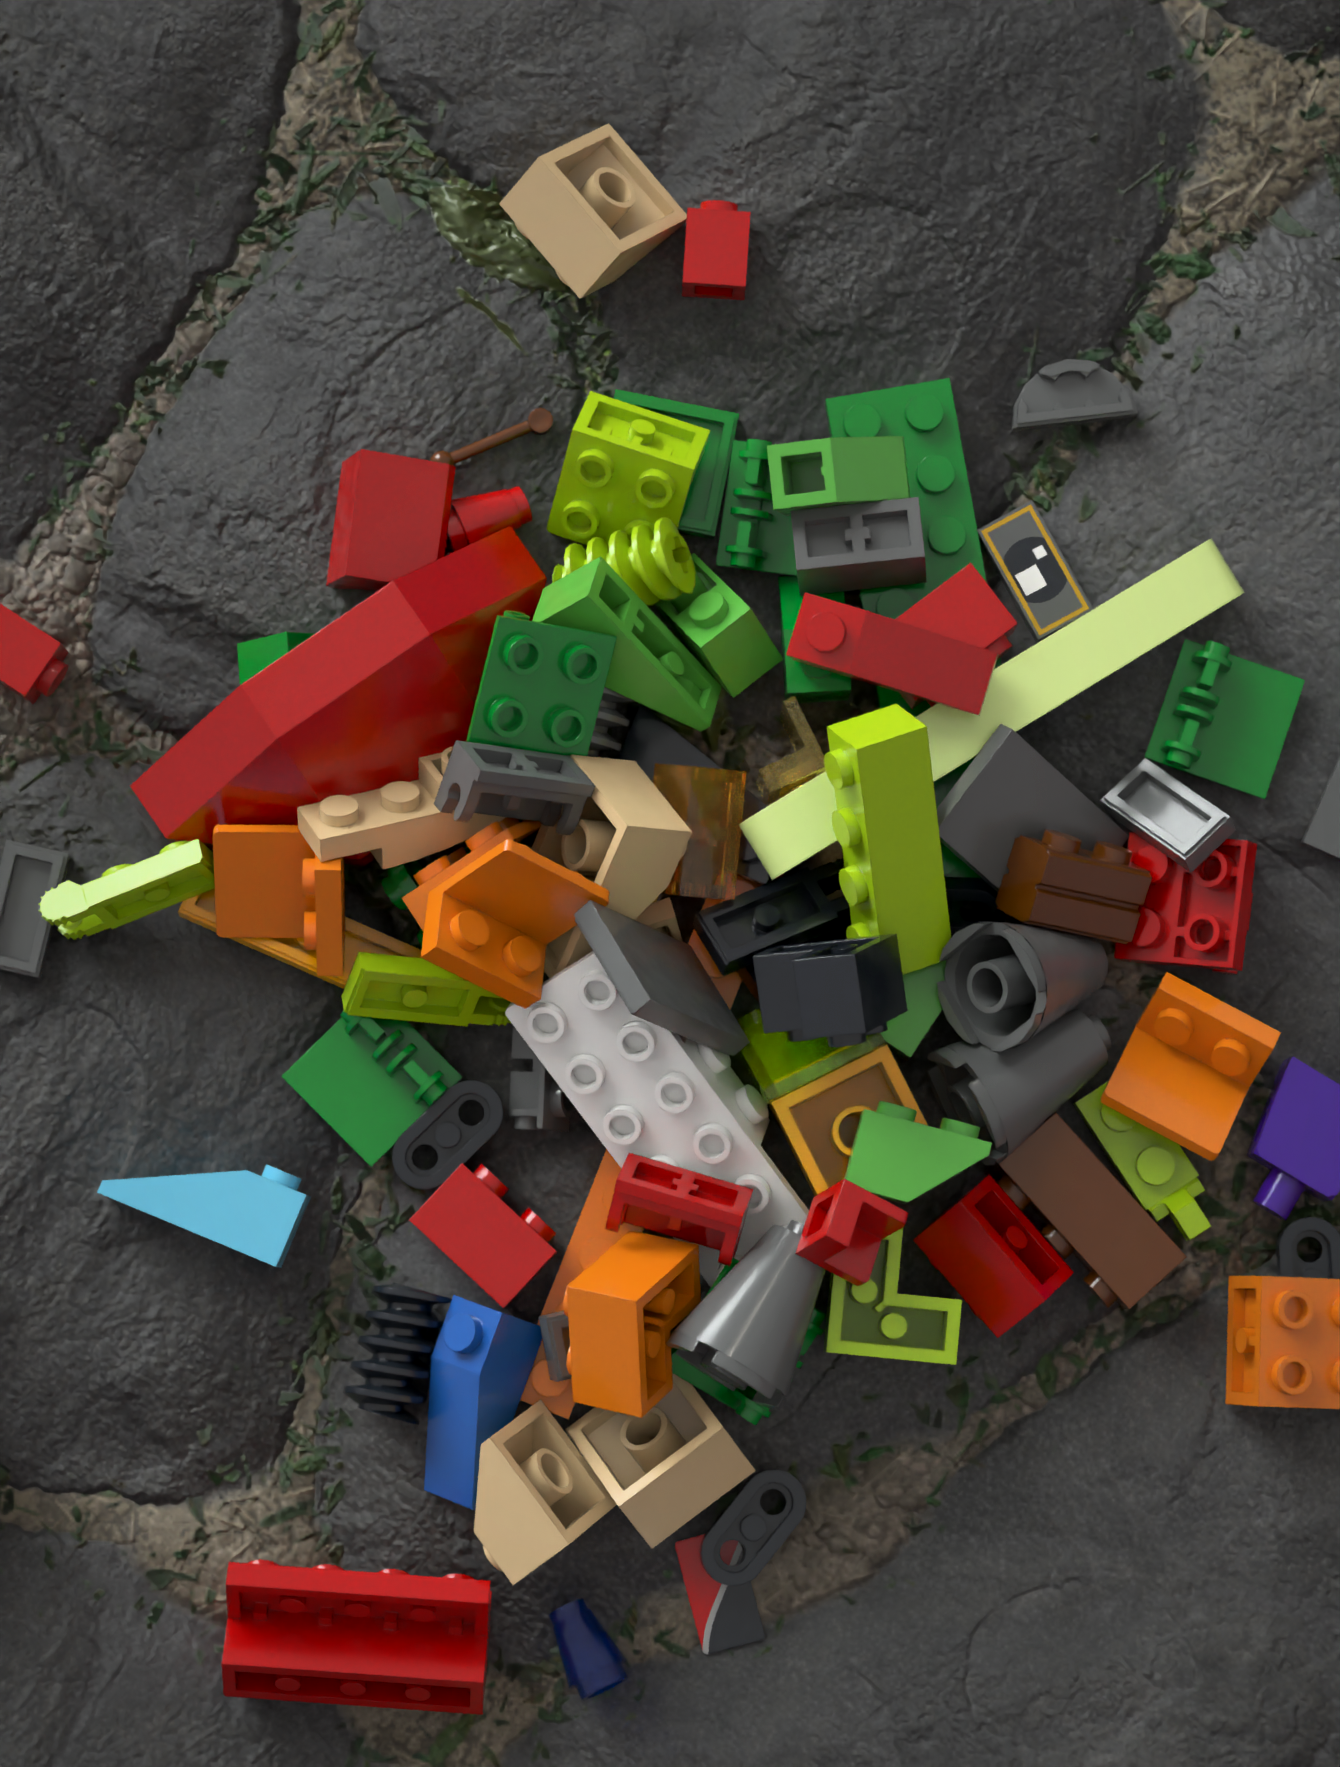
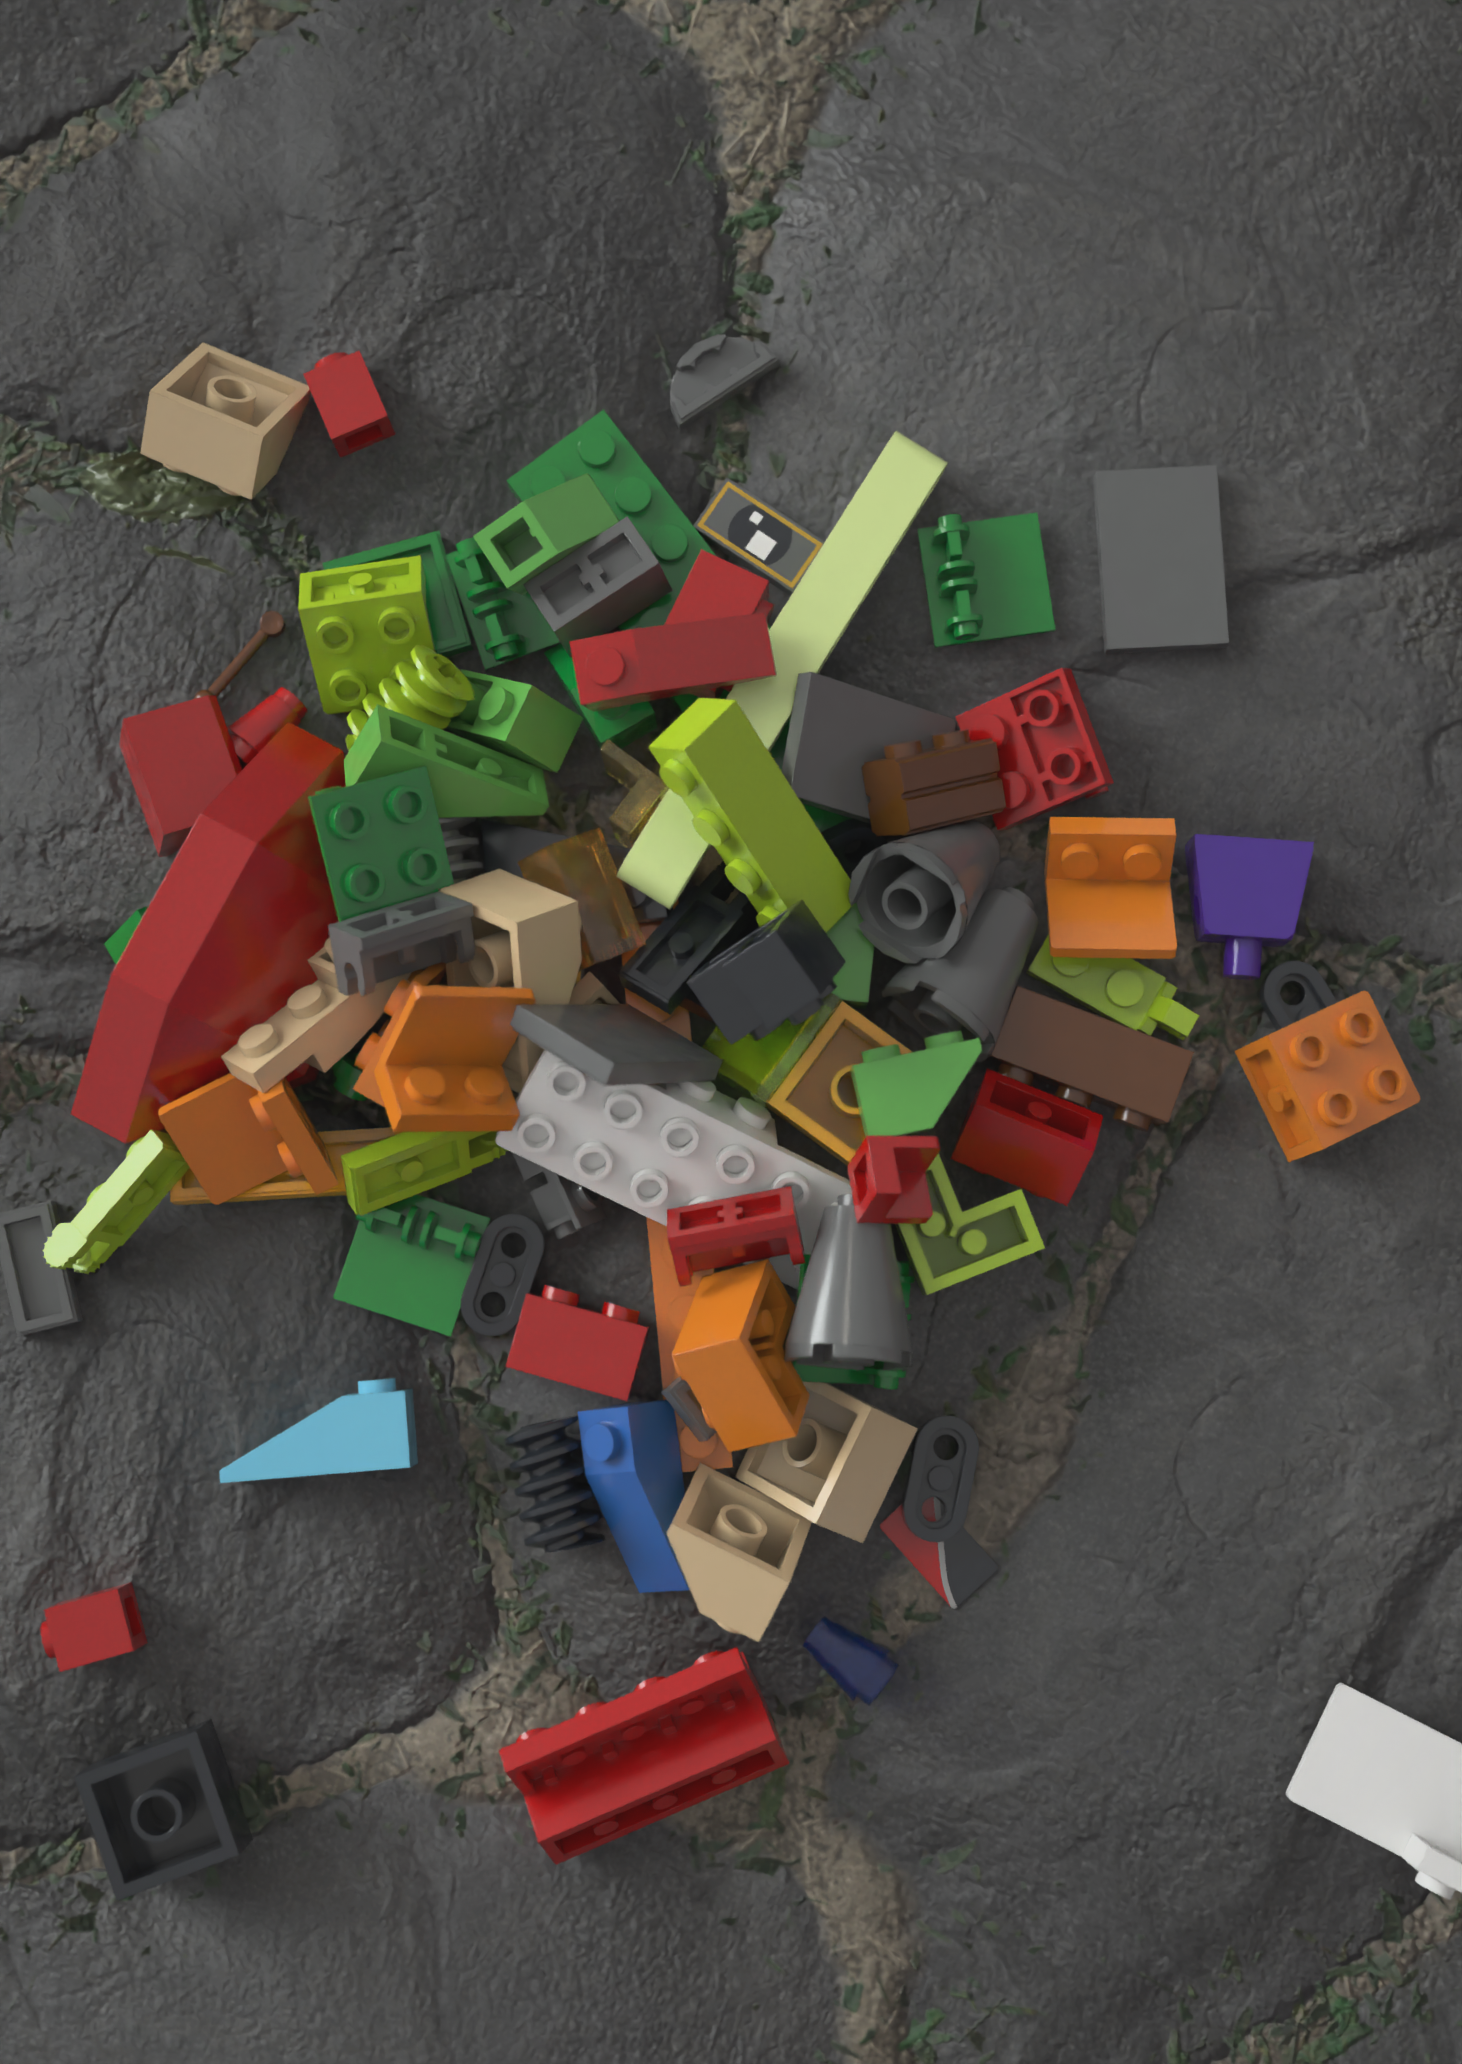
camera: 20 degrees left, 0 degrees up
tile [1100,758,1236,873] -> none

